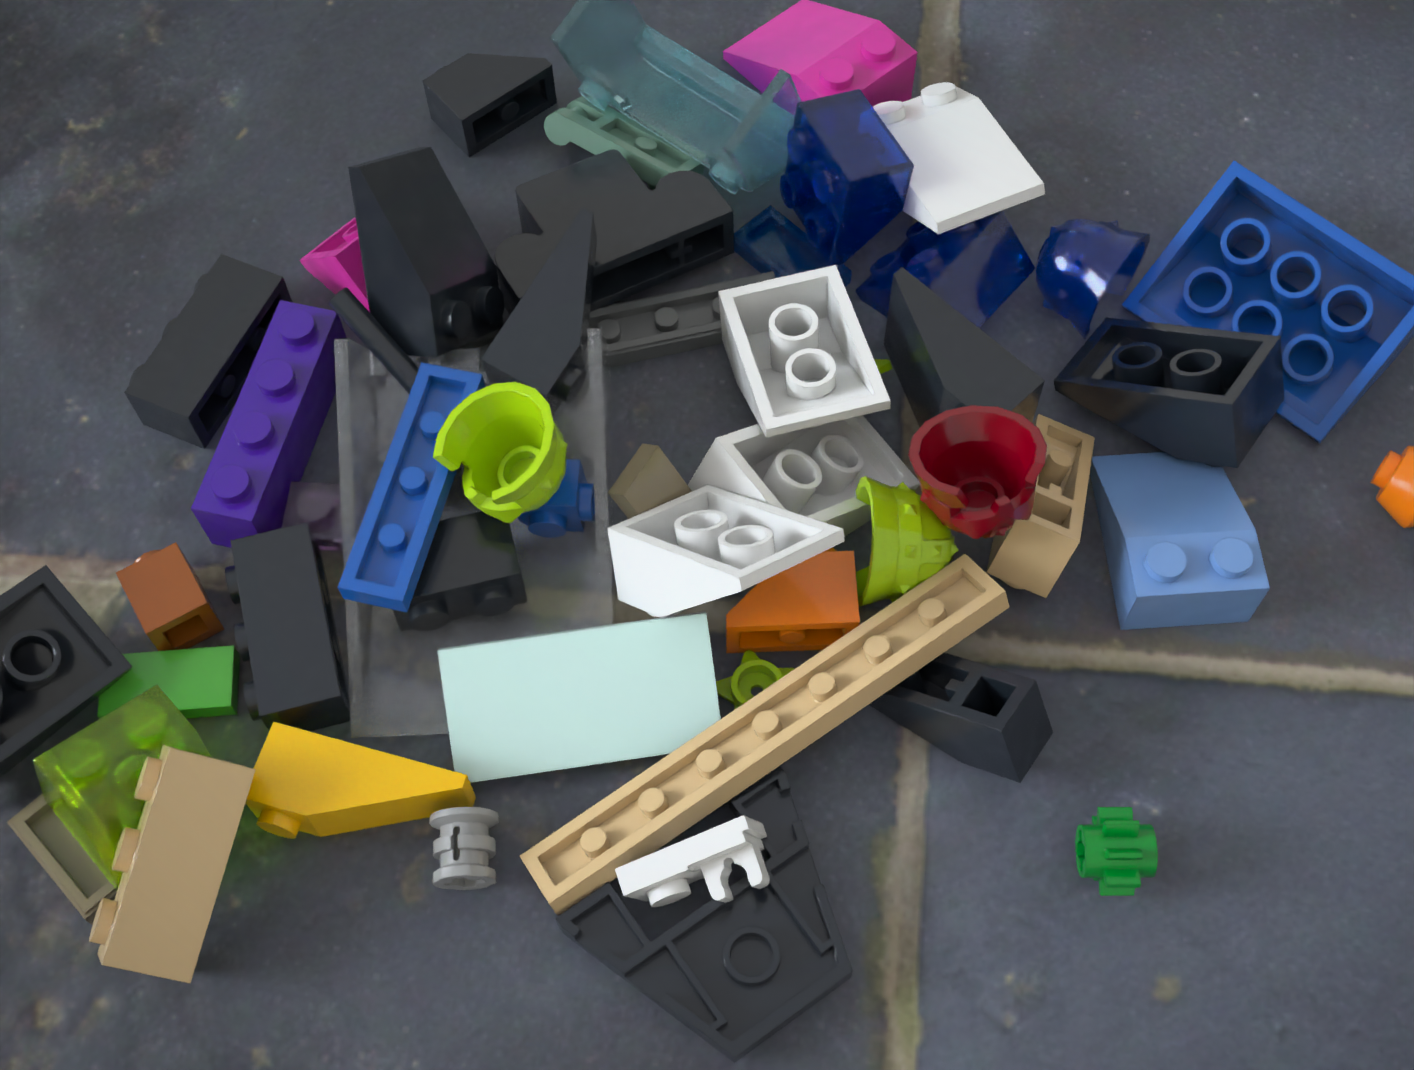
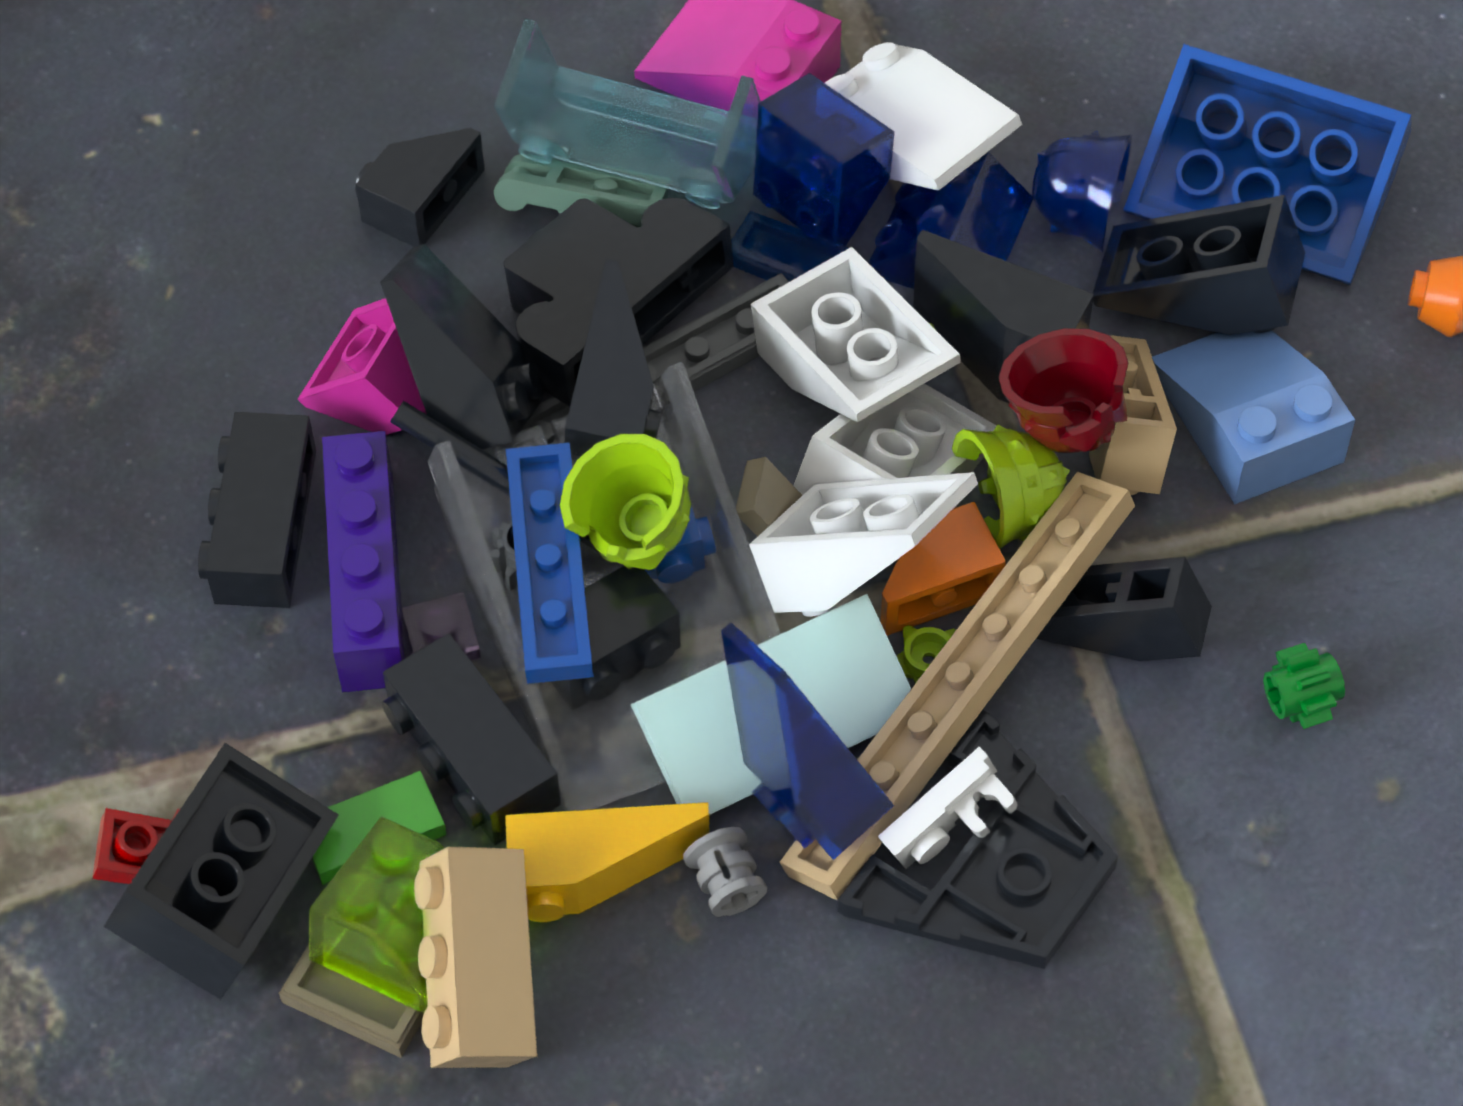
camera: 20 degrees left, 5 degrees down
dark orange brick [116,542,225,651] -> none
none -> clear blue slope [721,622,894,860]

